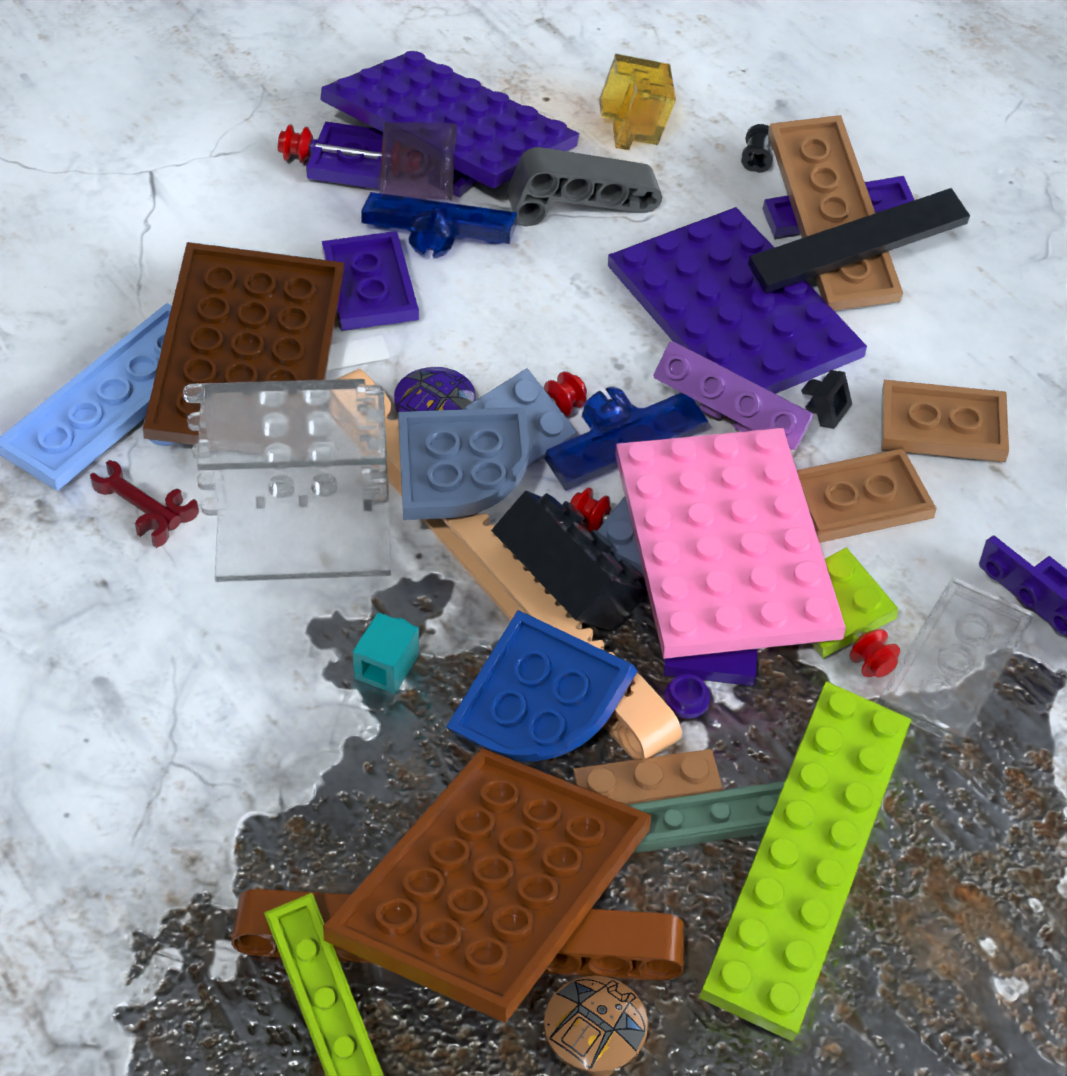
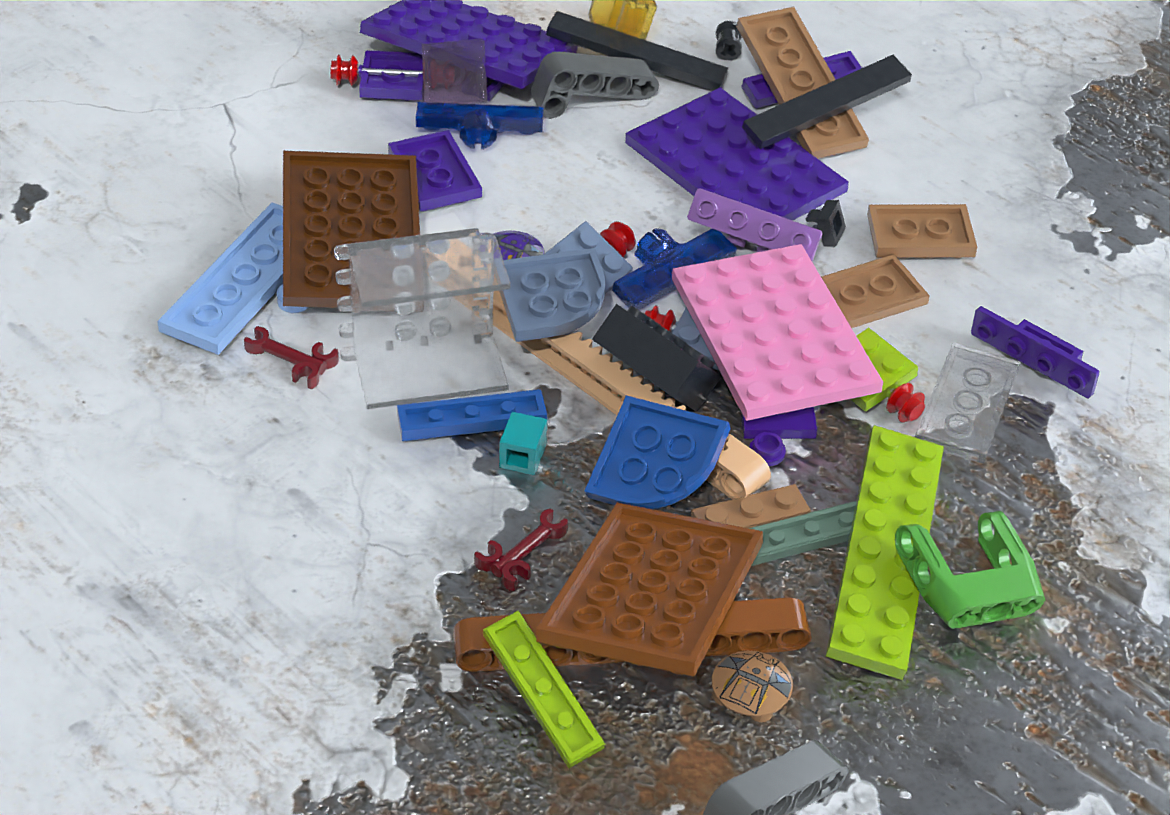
camera: 10 degrees left, 5 degrees down
none -> blue plate [397,389,547,441]
none -> dark red bar [474,508,568,592]
none -> black tile [546,11,729,91]
none -> bright green connector [895,511,1045,628]

